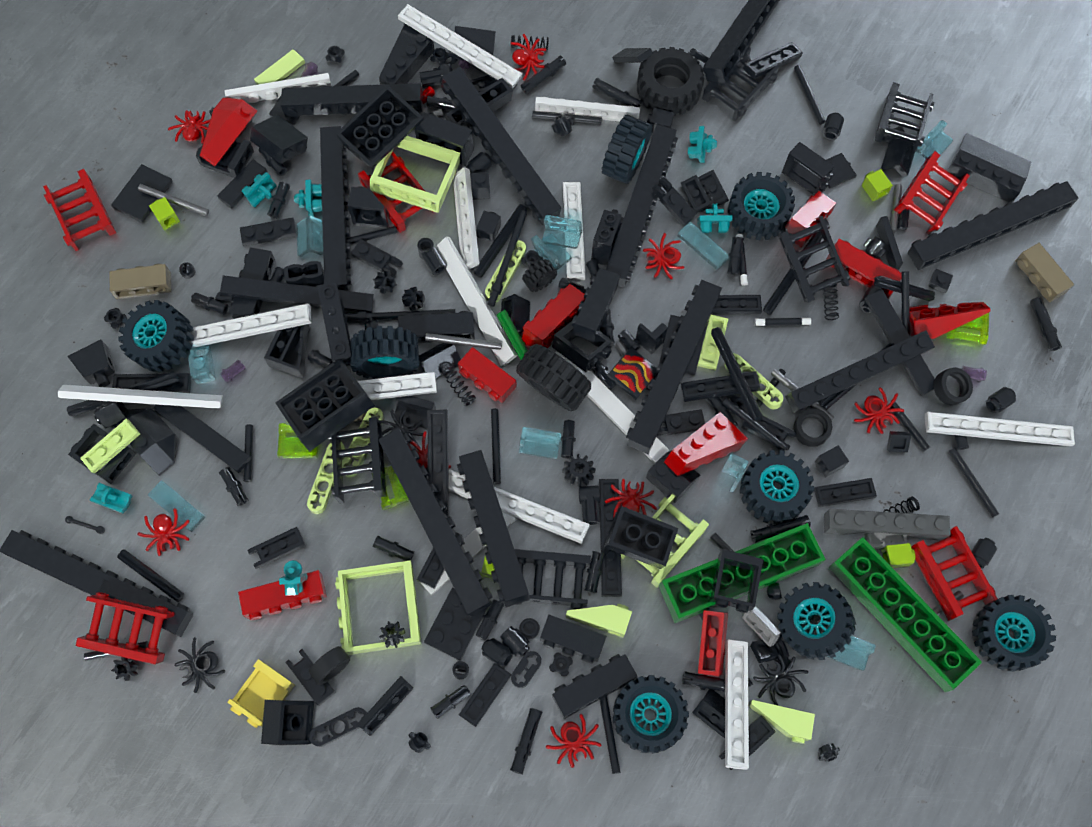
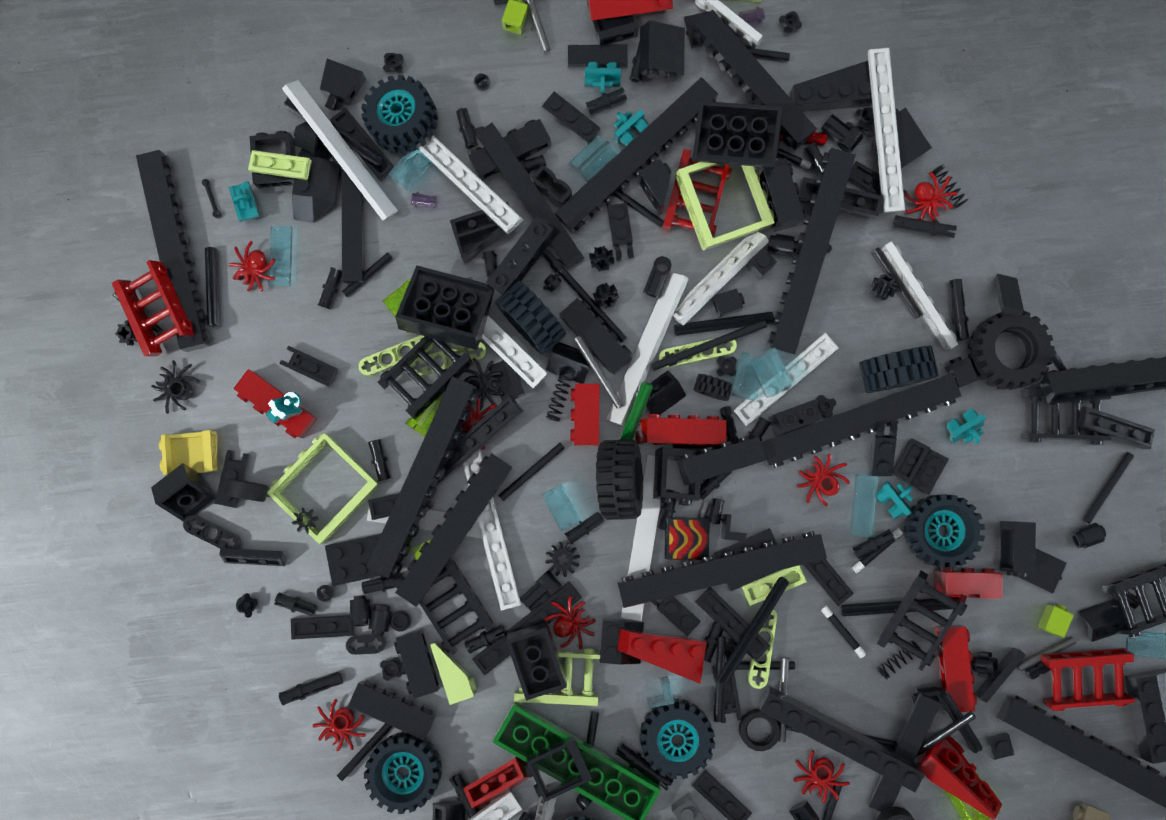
camera: 55 degrees right, 15 degrees up
dark tan brick [109,264,172,299] -> none
black brick [815,445,849,478] -> none

